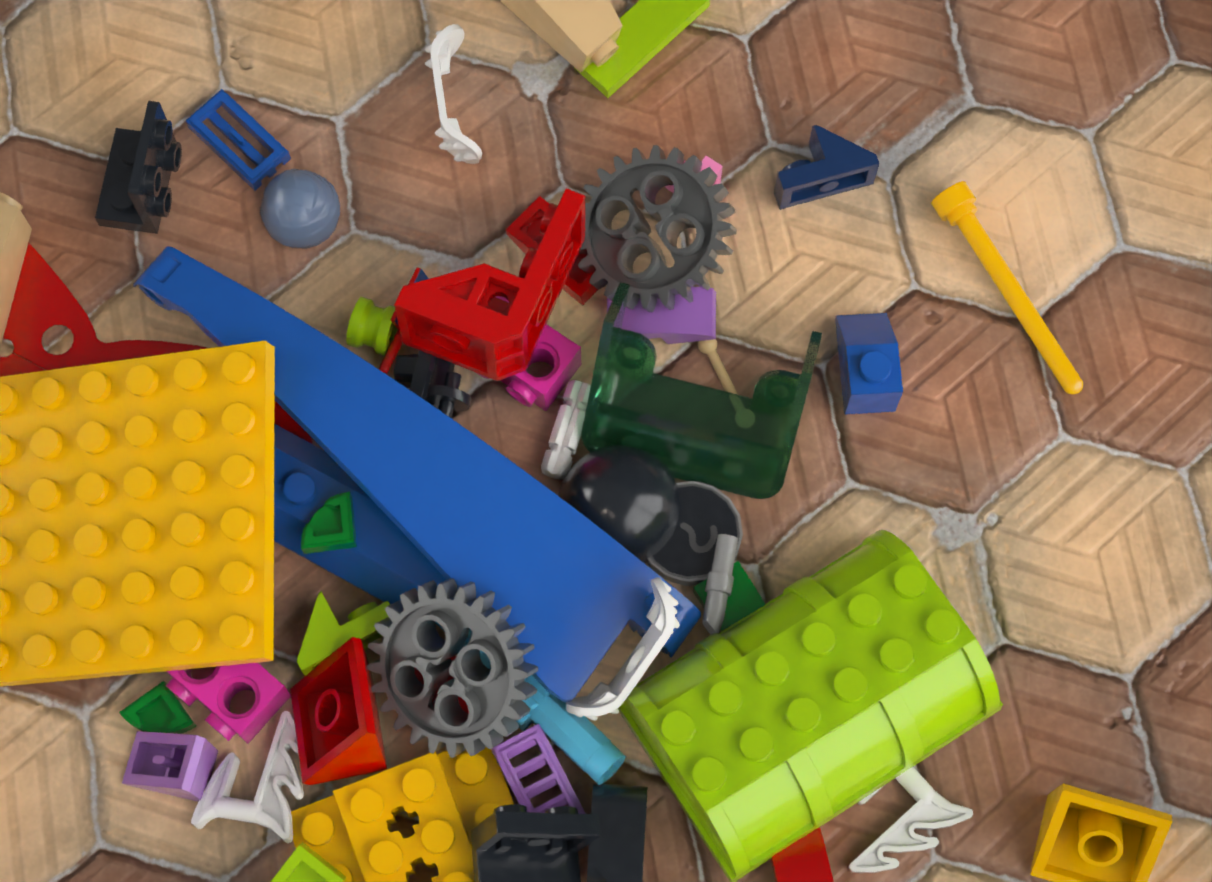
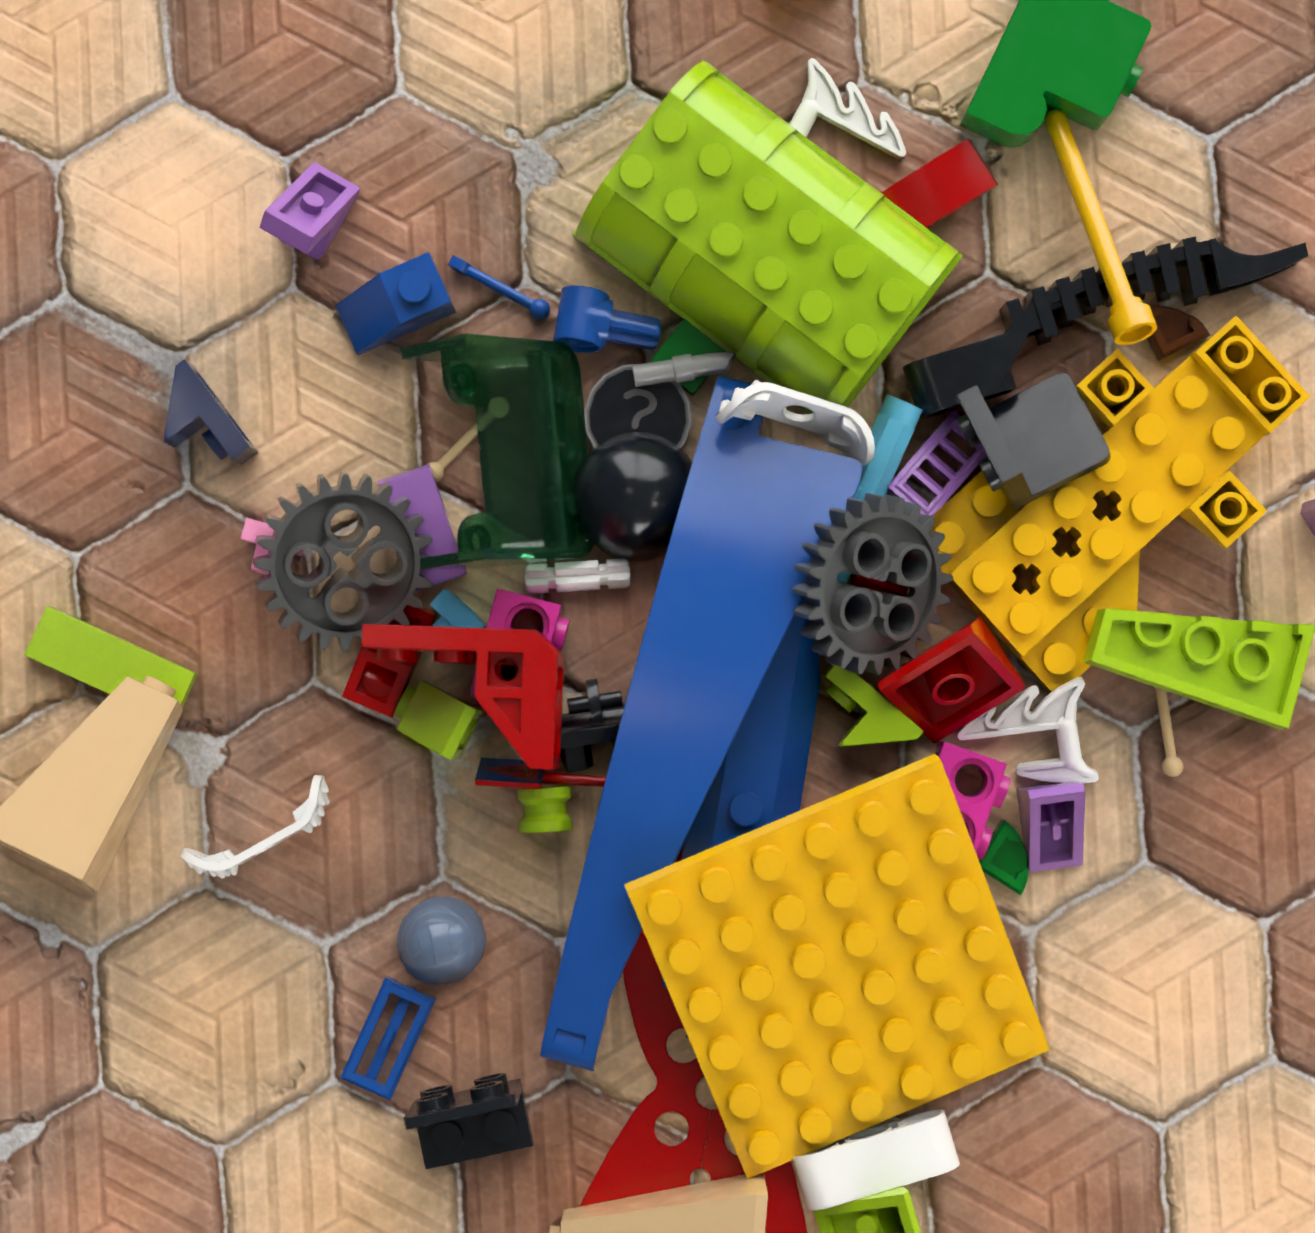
camera: 110 degrees left, 15 degrees up
green tile [301,491,357,554] -> none
yellow piece [931,181,1083,395] -> none
none -> medium lavender slope [259,162,361,259]
none -> lime slope [394,680,484,760]
none -> dark azure tile [429,588,487,628]
none -> blue hinge [448,255,550,320]
none -> blue axle [553,285,661,353]

